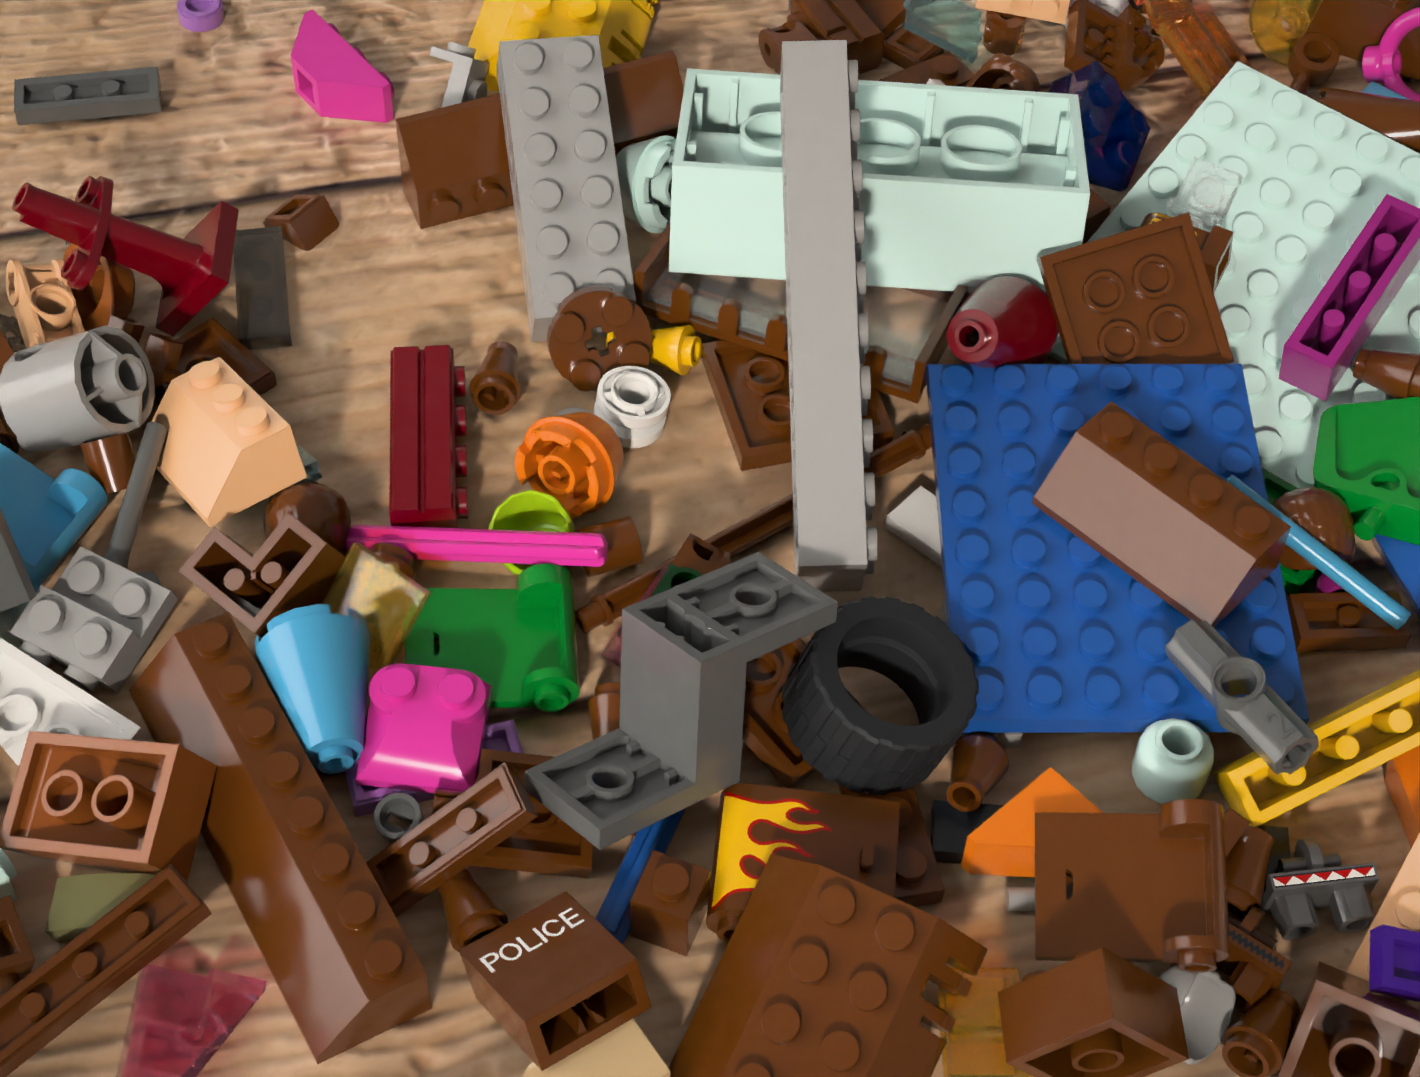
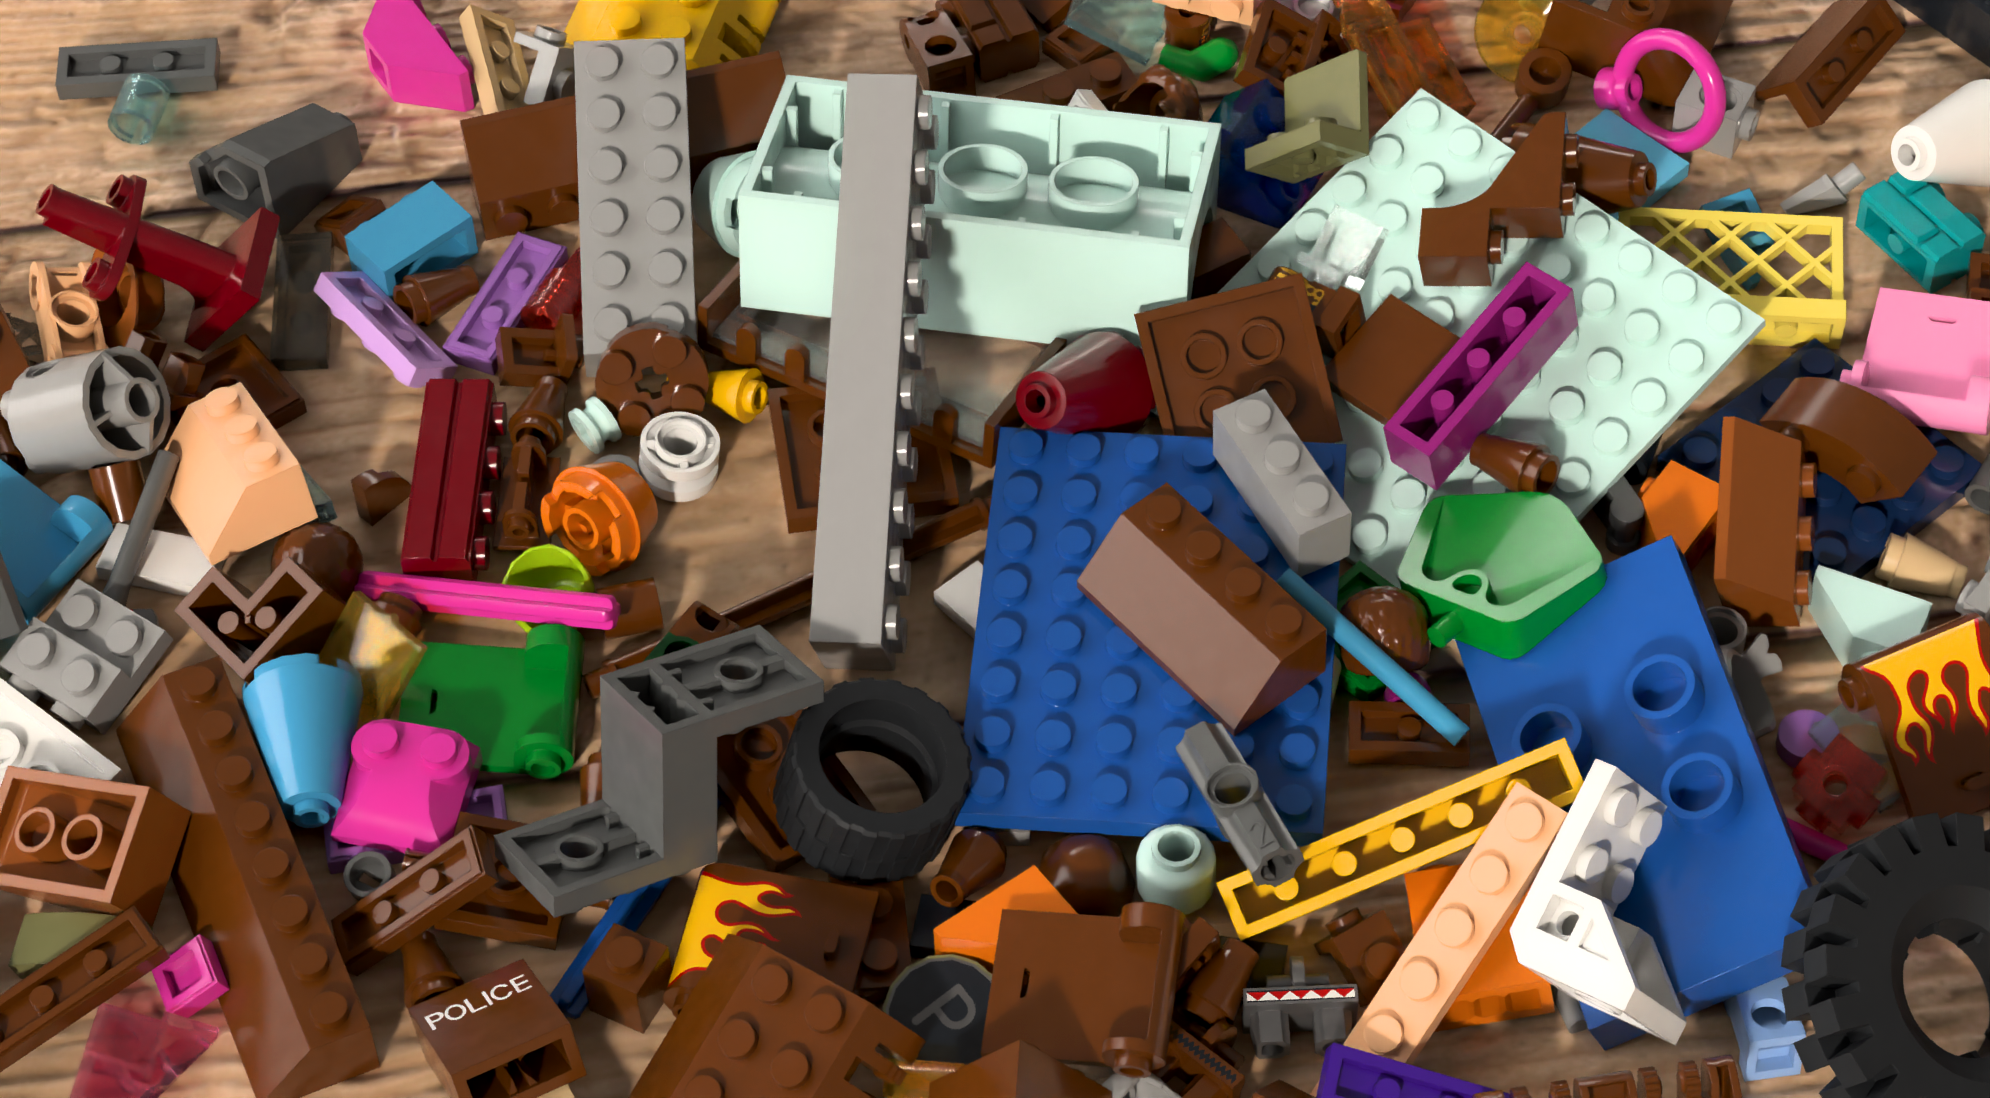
camera: 10 degrees right, 0 degrees up
none -> white tile [95,523,225,596]
none -> clear light blue beam [108,73,170,145]
none -> dark pink tile [152,934,230,1023]
none -> dark grey slope [189,103,362,241]
none -> lavender plate [313,271,458,388]
none -> dark azure piece [345,181,479,302]
none -> reddish brown tile [351,469,411,526]
none -> reddish brown cone [393,264,480,327]
none -> medium lavender tile [442,232,569,376]
none -> tan plate [459,4,529,115]
none -> reddish brown hinge [492,435,561,550]
none -> reddish brown bracket [495,313,584,387]
none -> clear red hinge [520,247,582,330]
none -> light aqua bush [568,396,622,454]
none -> black tile [883,954,992,1079]
none -> reddish brown hair [1038,833,1136,917]
none -> green arm [1158,37,1239,82]
none -> light grey brick [1213,389,1352,577]
none -> olive bracket [1245,49,1369,184]
none -> reddish brown bracket [1313,907,1406,1007]
none -> reddish brown tile [1325,294,1460,426]
none -> reddish brown arch [1418,112,1579,286]

